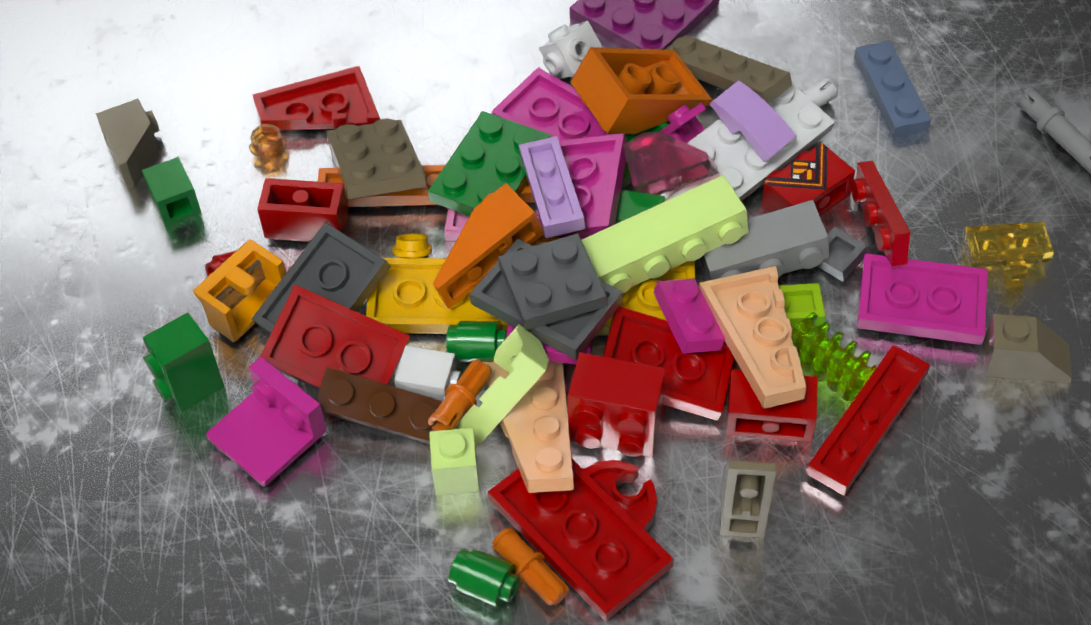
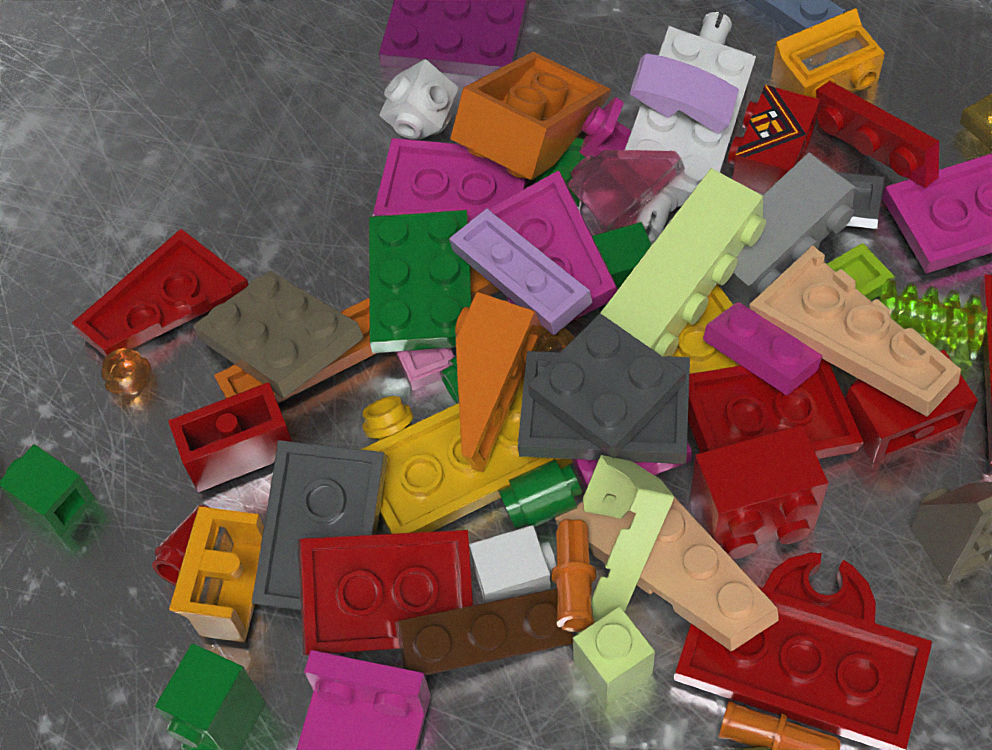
camera: 25 degrees left, 5 degrees up
dark tan plate [665,35,793,103] -> none
none -> light orange window [771,8,885,98]

